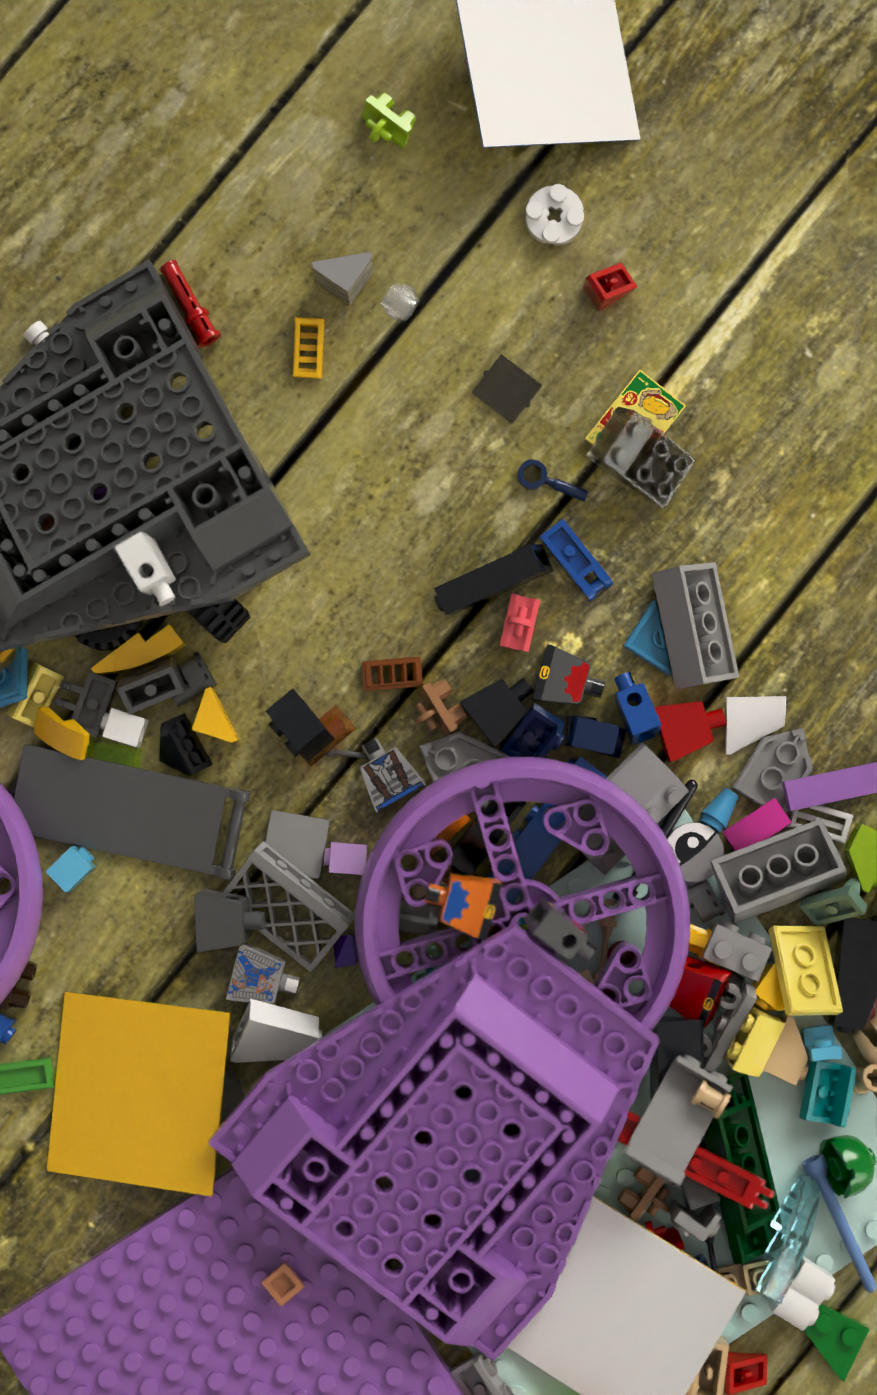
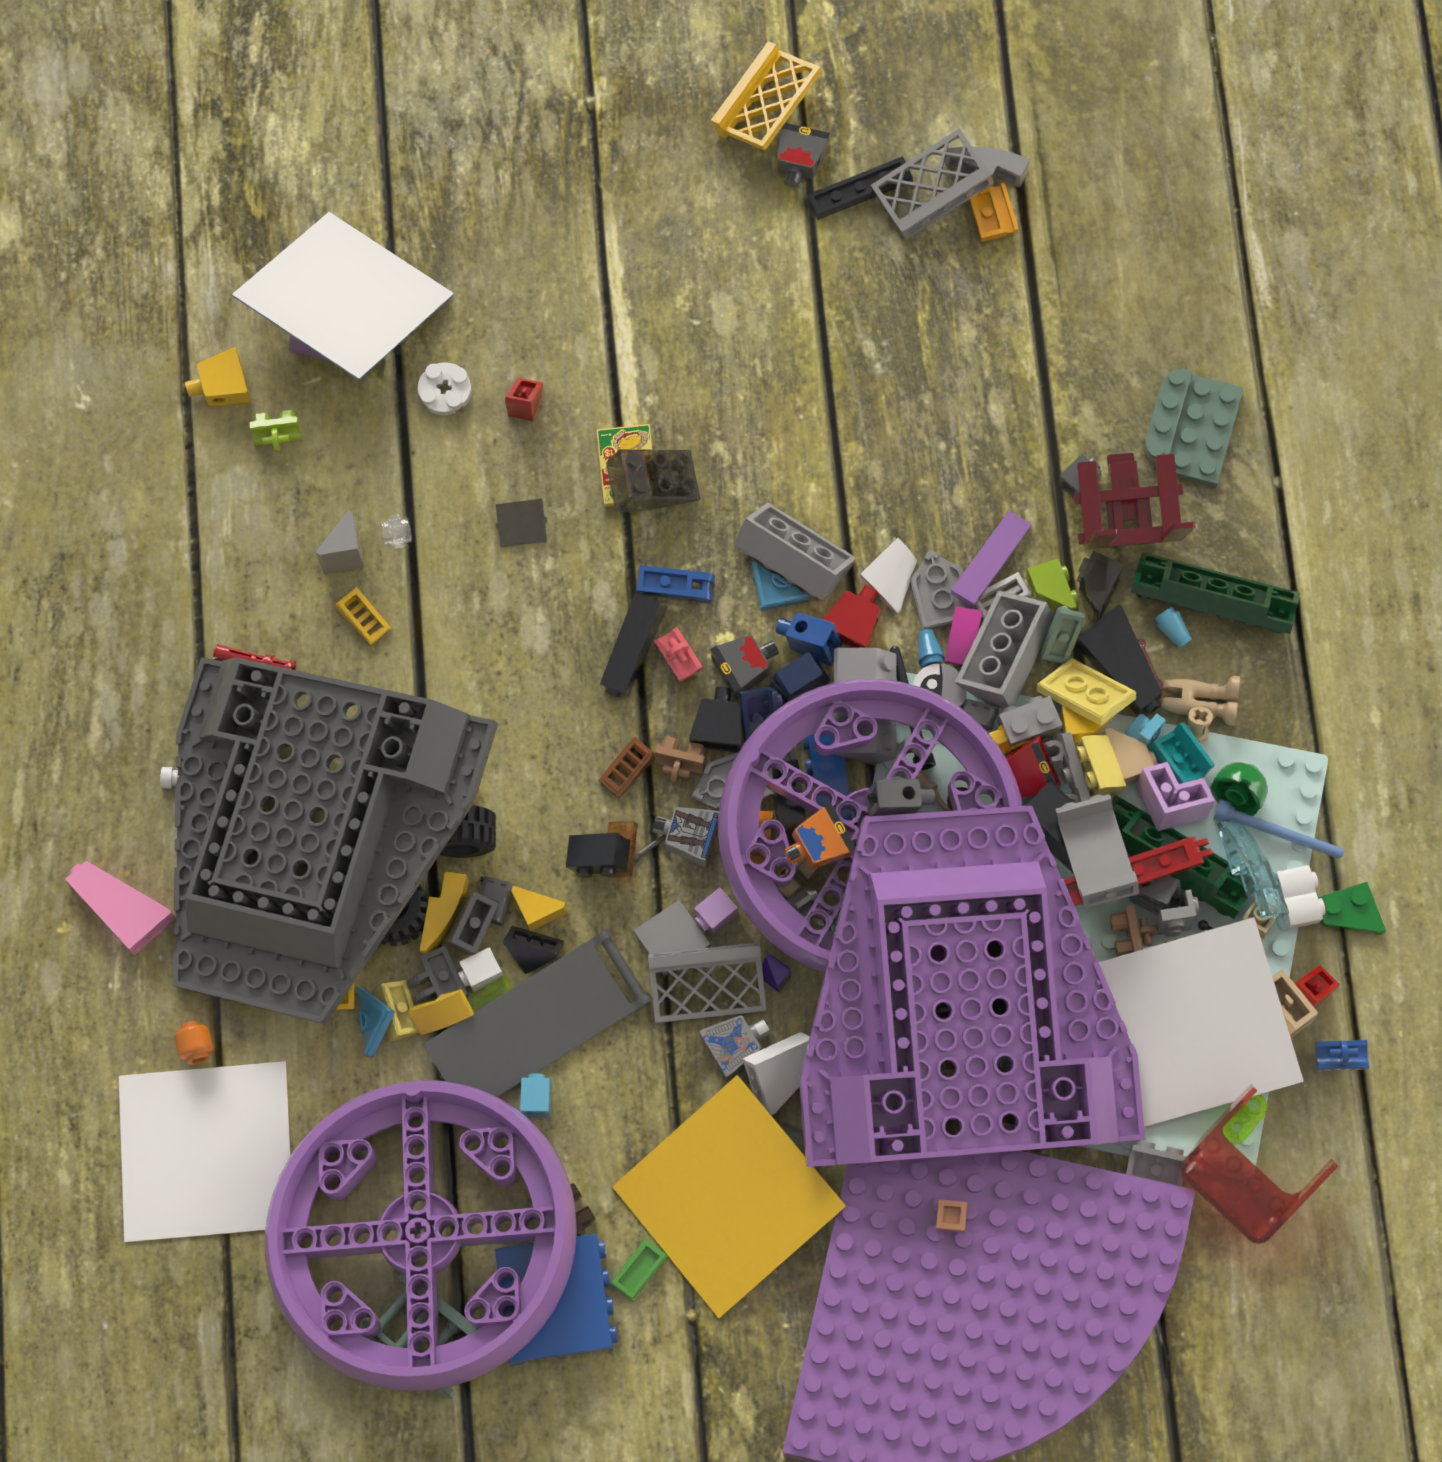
camera: 40 degrees left, 15 degrees down
white torso [115,531,176,606] -> none
dark grey torso [194,889,266,952] -> none
dark blue piece [517,459,589,502] -> none
tan bush [690,1079,731,1119] -> none
none -> yellow torso [185,347,251,407]
none -> lavender brick [1136,762,1215,831]

